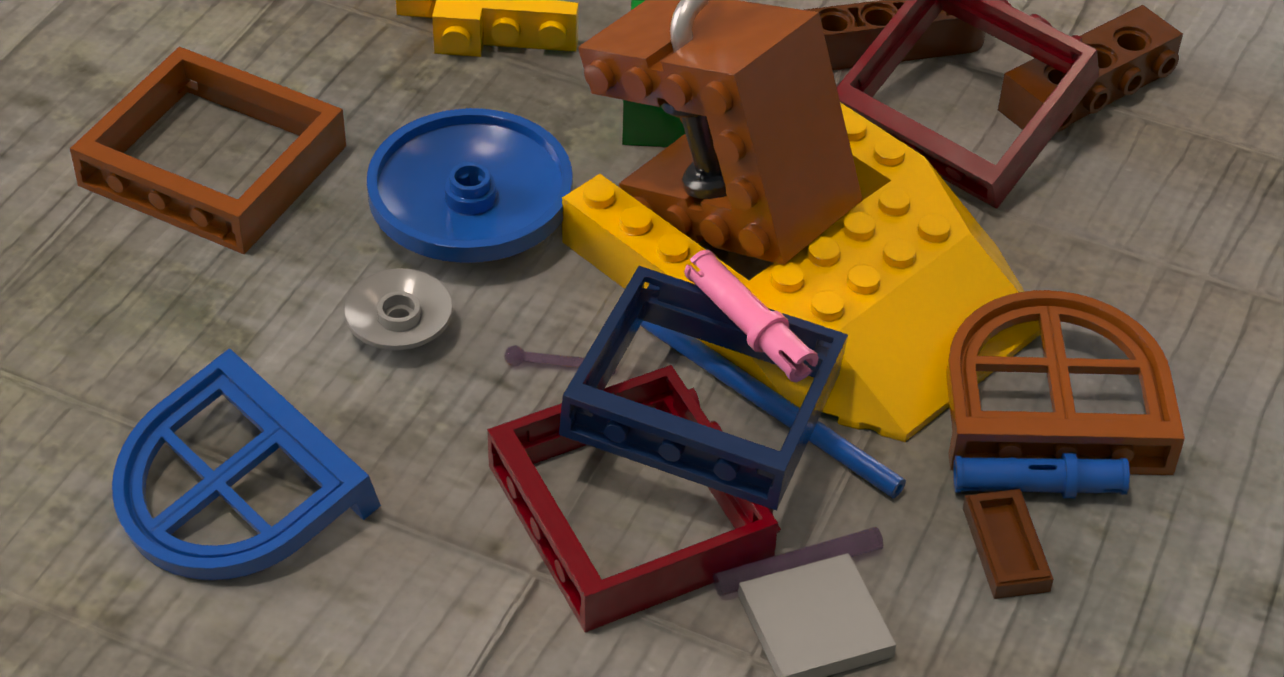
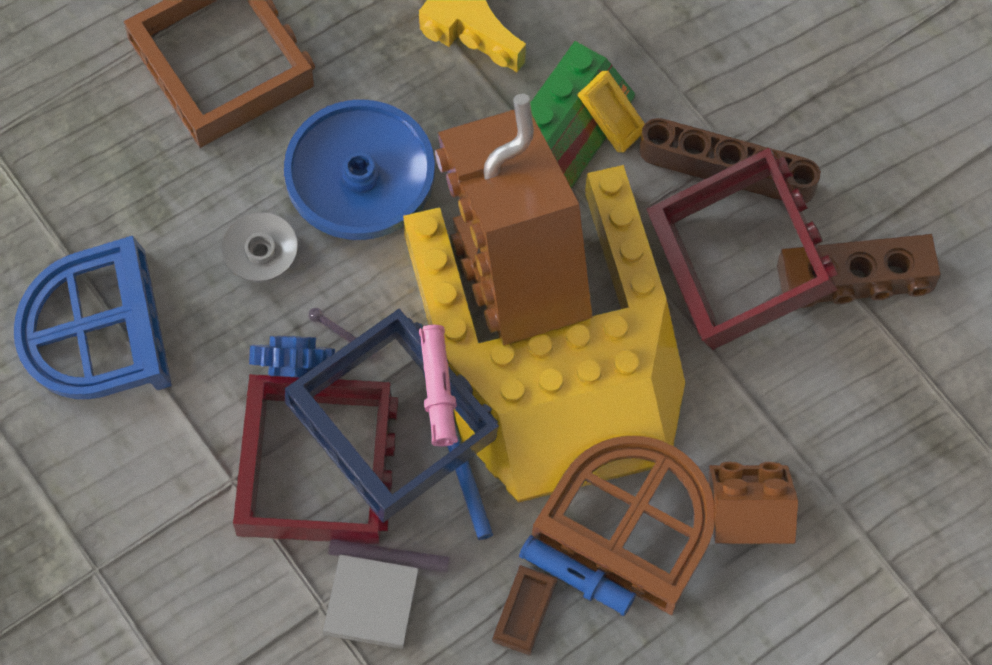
camera: 30 degrees right, 20 degrees up
none -> blue gear [249,335,335,377]
none -> dark orange slope [709,462,798,544]

